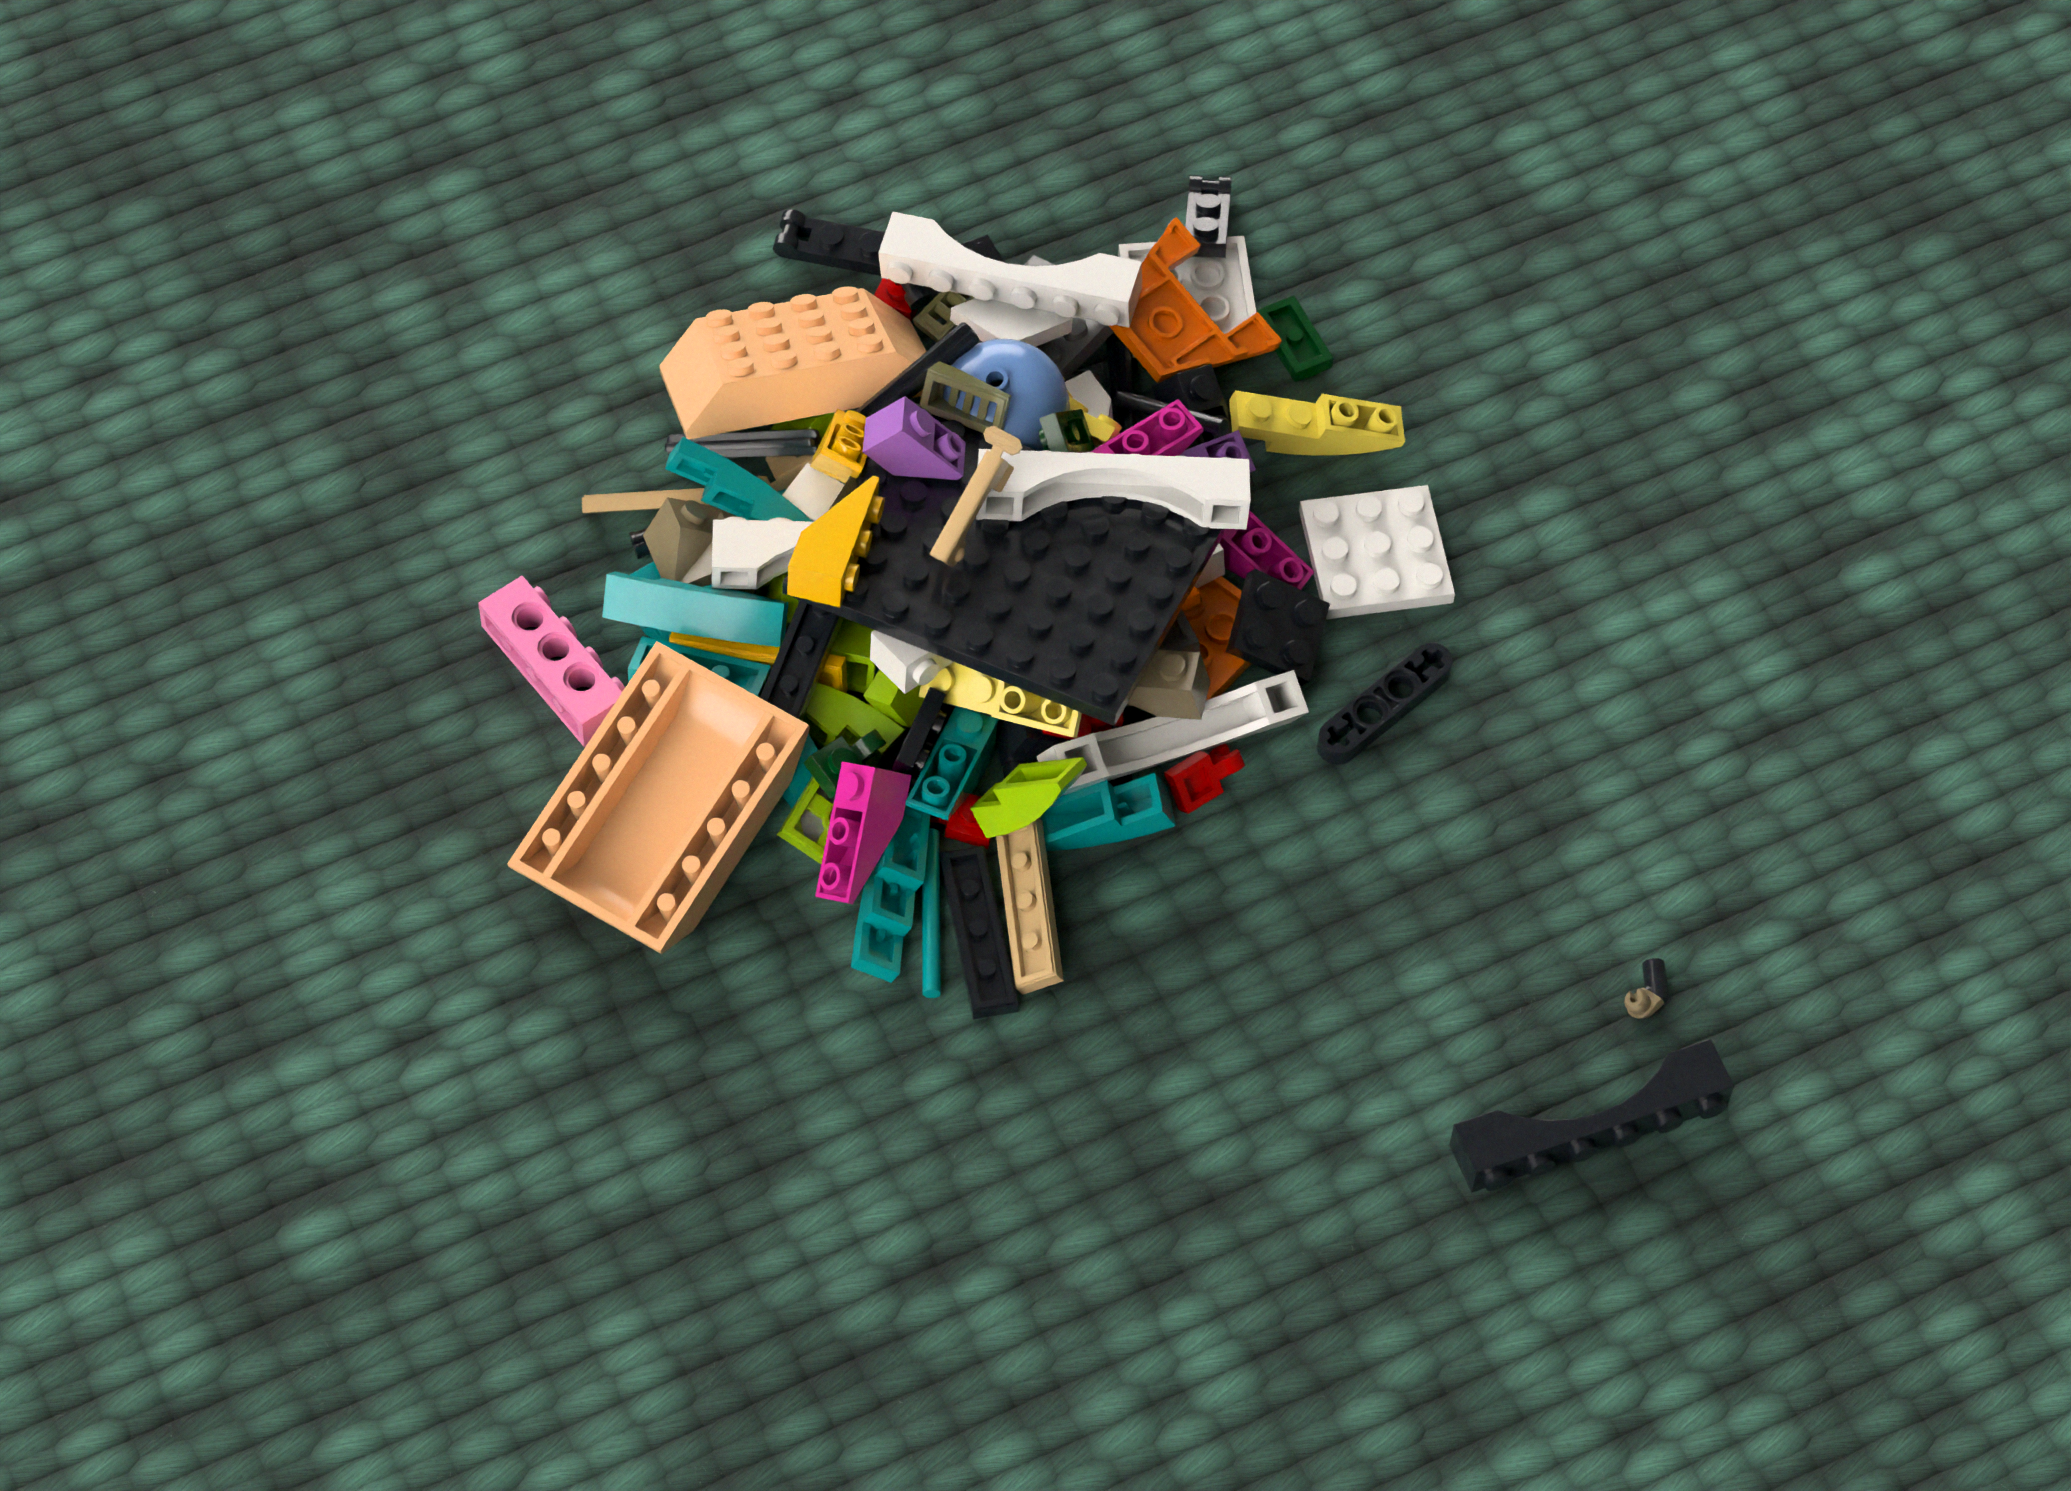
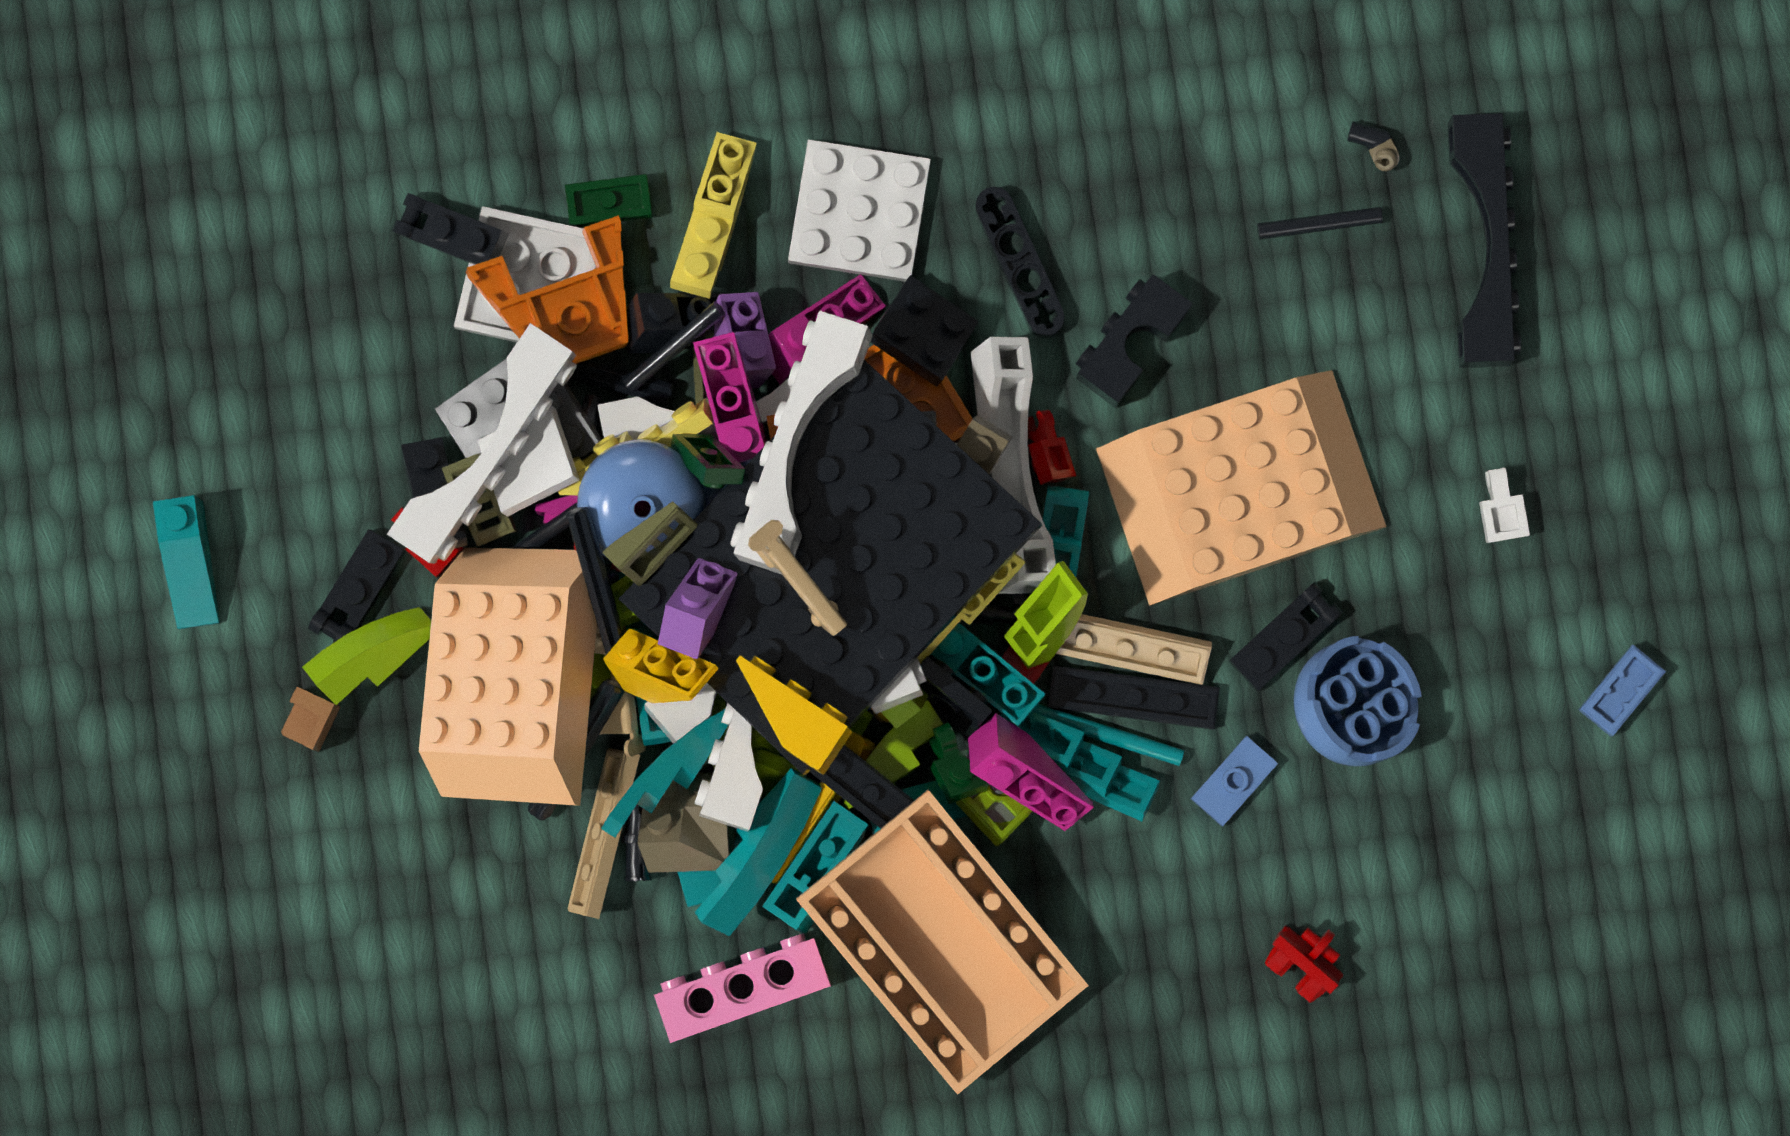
camera: 65 degrees left, 25 degrees up
none -> teal slope [153,495,220,630]
none -> medium nougat panel [281,687,340,752]
none -> lime slope [302,607,431,705]
none -> black arch [1076,274,1193,408]
none -> light nougat slope [1096,370,1386,606]
none -> medium blue plate [1191,736,1278,827]
none -> black plate [1229,582,1343,691]
none -> black bar [1257,207,1383,240]
none -> red hips [1265,925,1344,1003]
none -> medium blue cylinder [1294,636,1422,766]
none -> white plate [1479,468,1530,543]
none -> medium blue plate [1578,645,1666,737]

